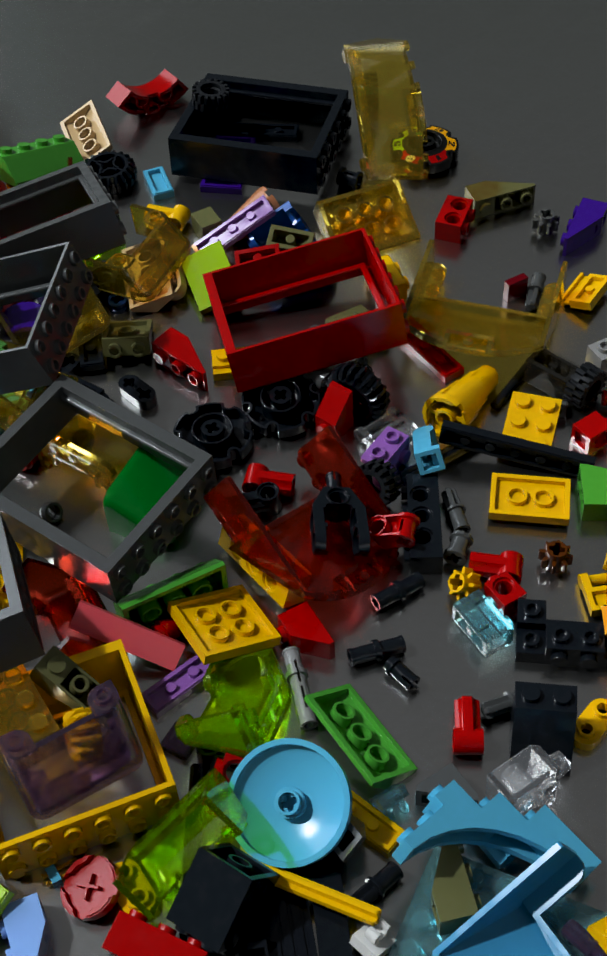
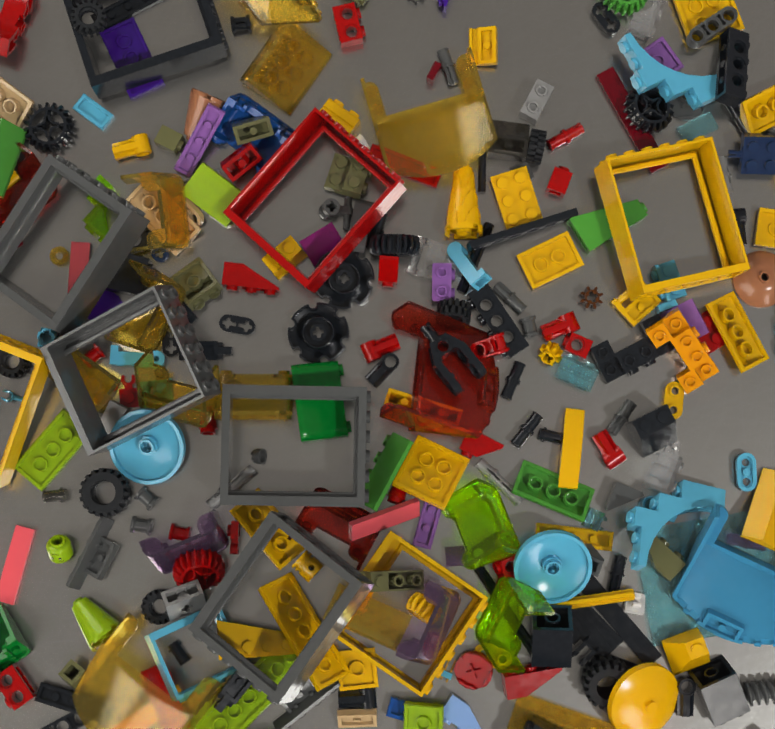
camera: 35 degrees left, 35 degrees up
none -> yellow slope [558,408,585,490]

